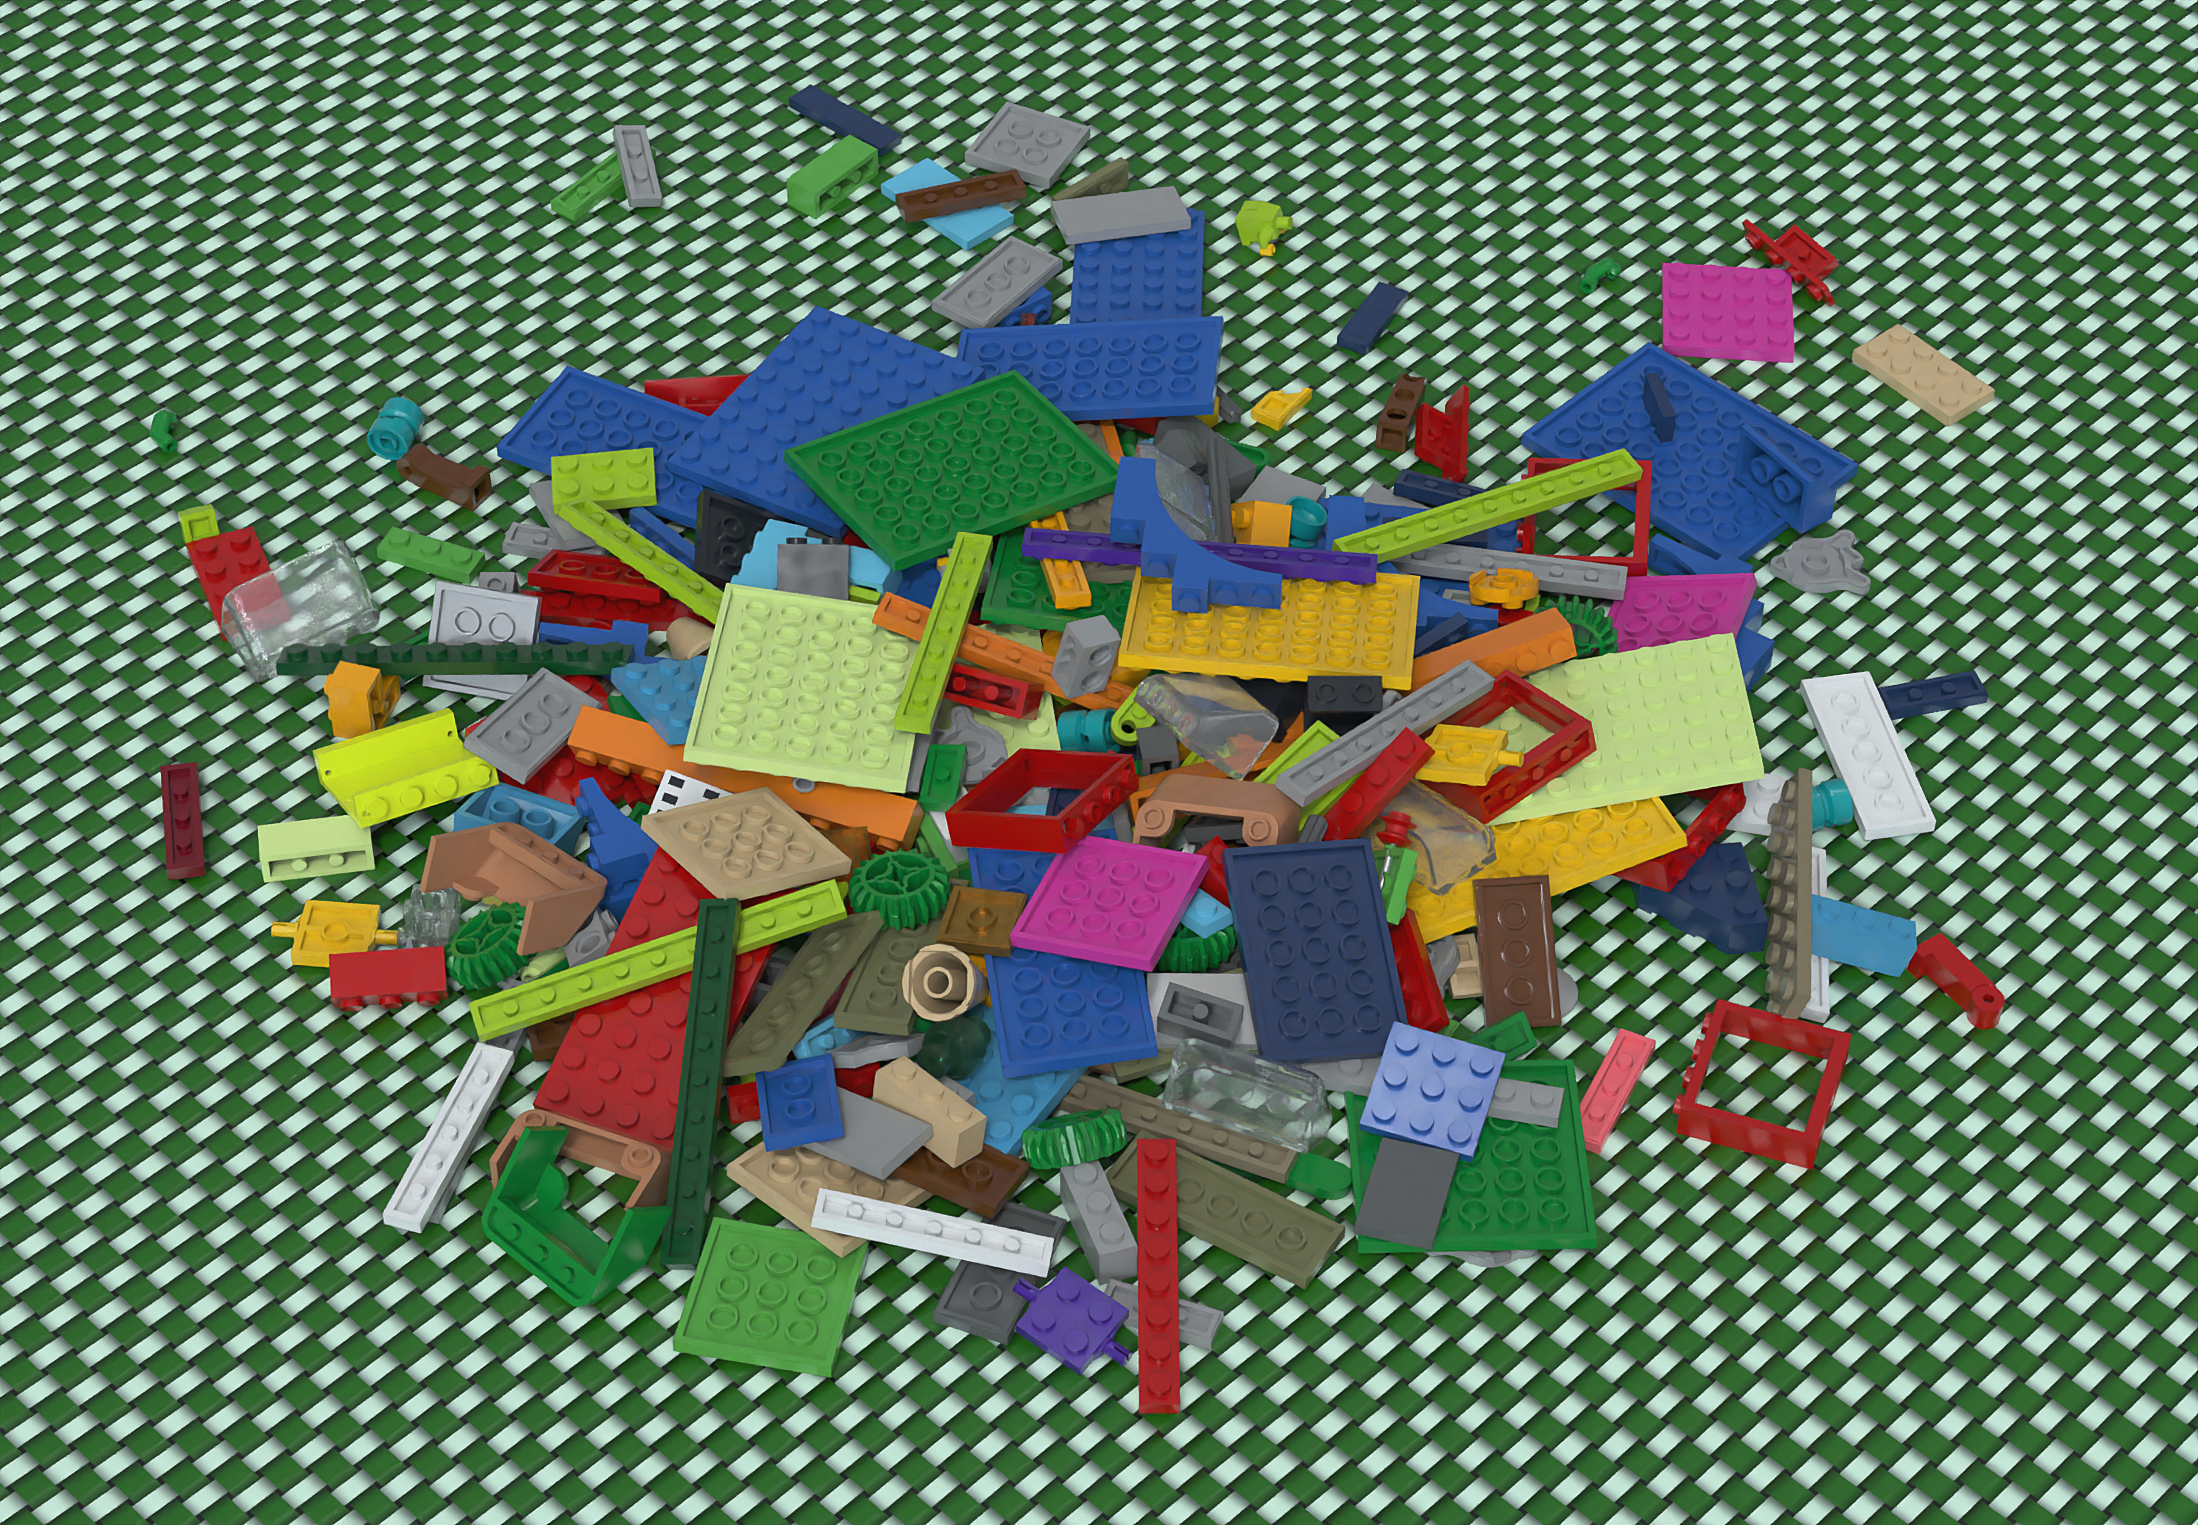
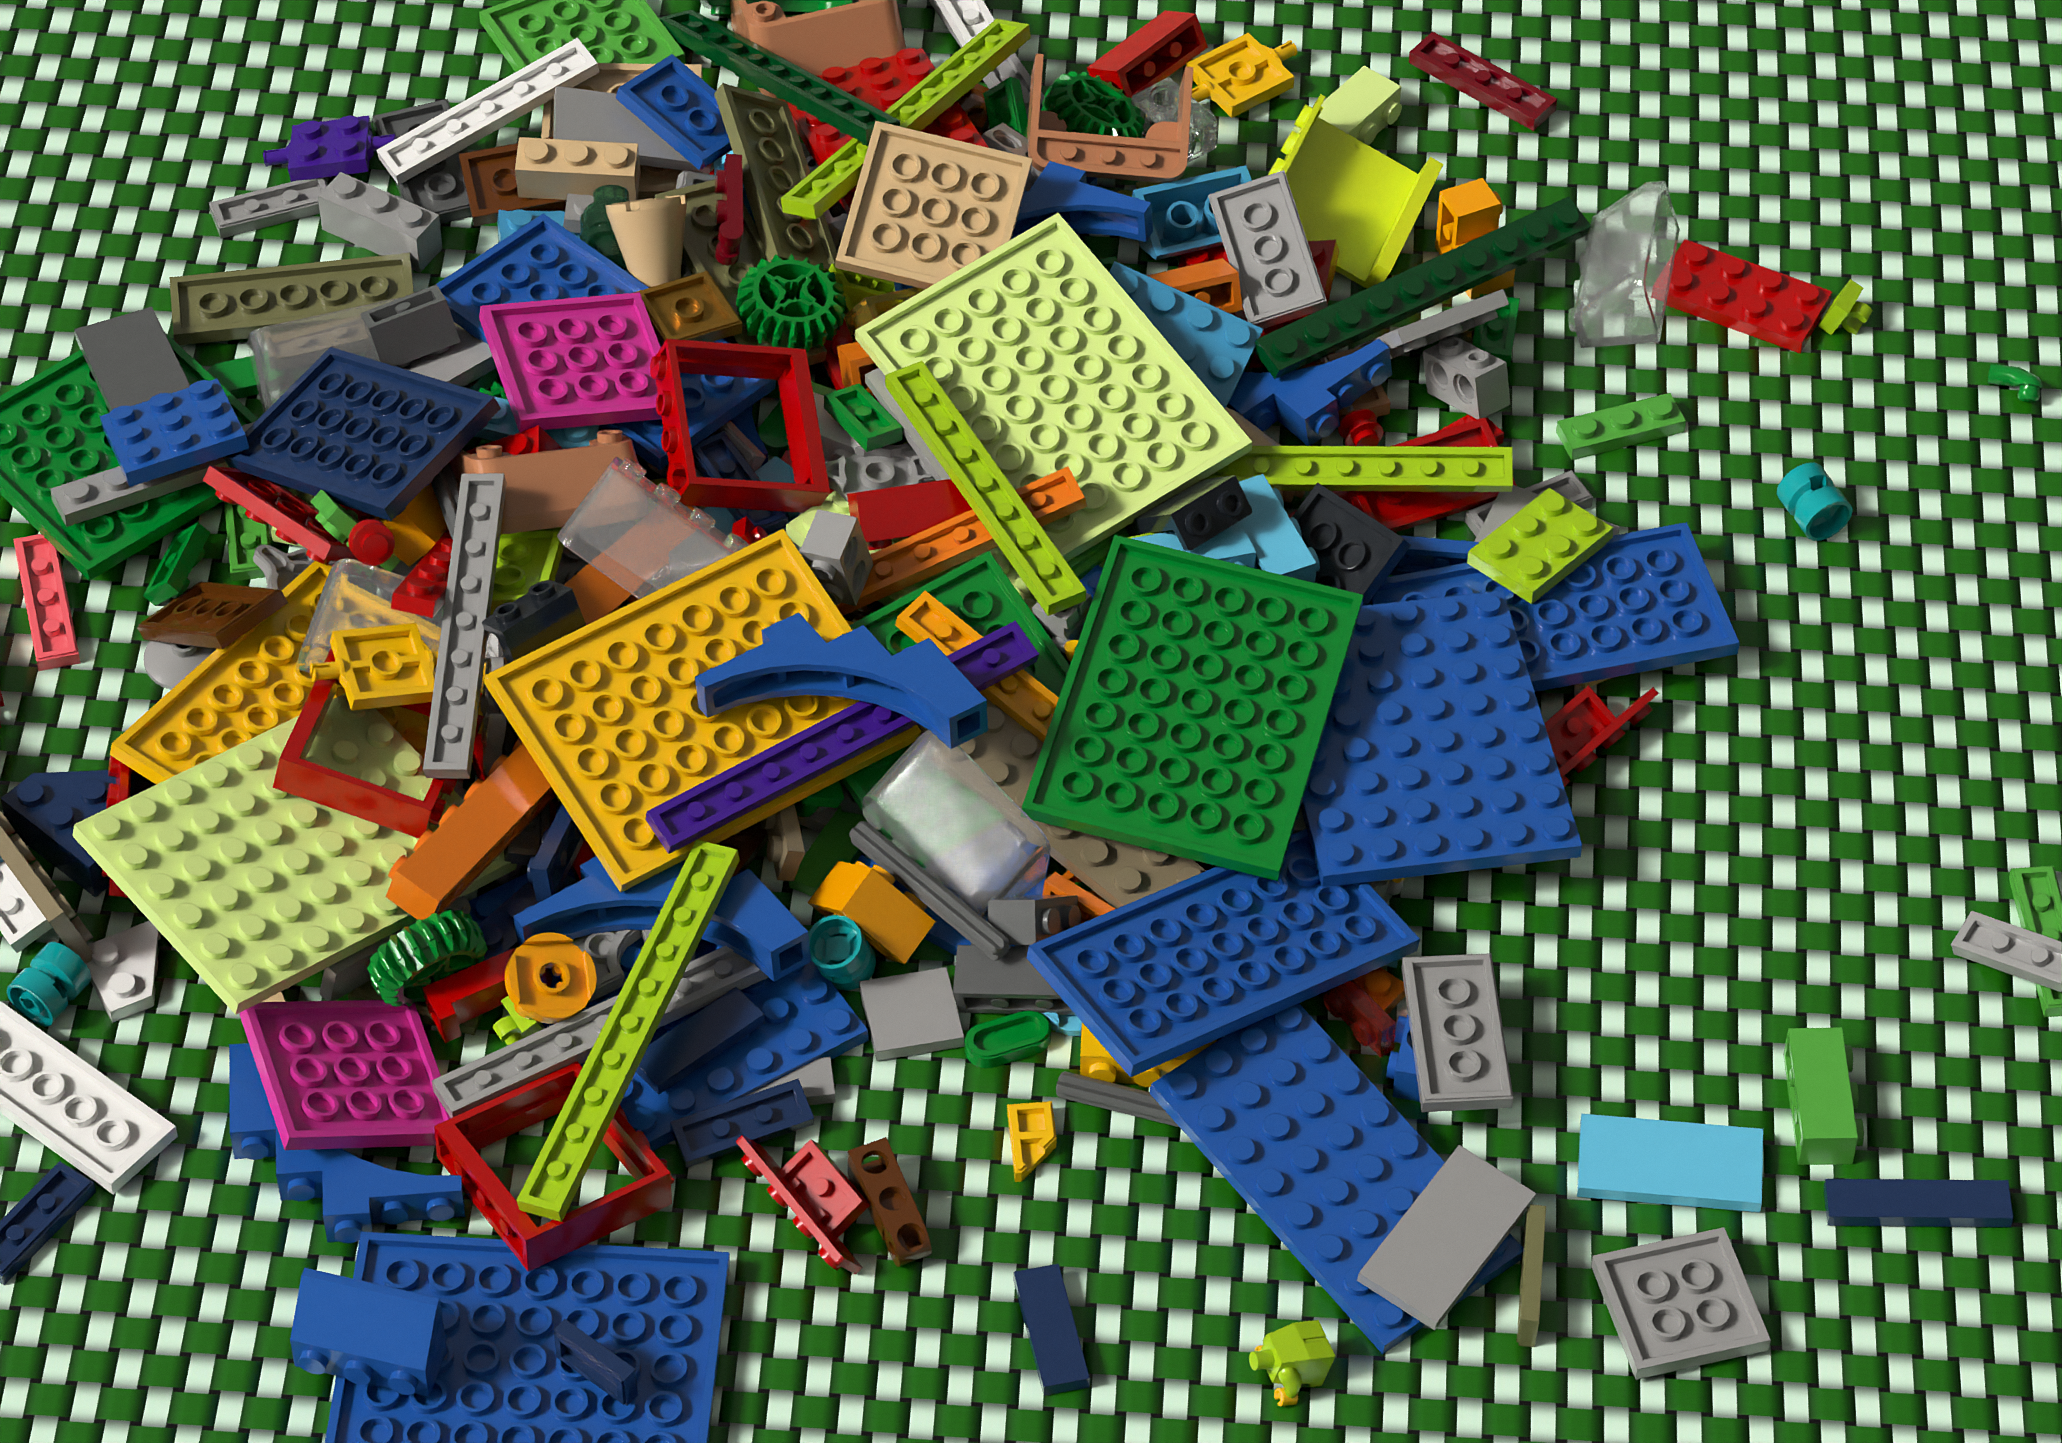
camera: 140 degrees right, 5 degrees up
reddish brown leg [396,444,492,512] -> none
reddish brown plate [895,169,1026,223] -> none
green gear [1021,1108,1127,1170] -> none
red plate [1137,1139,1180,1414] -> none
light grey tile [1770,529,1871,594] -> none
none -> dark red plate [715,154,744,266]

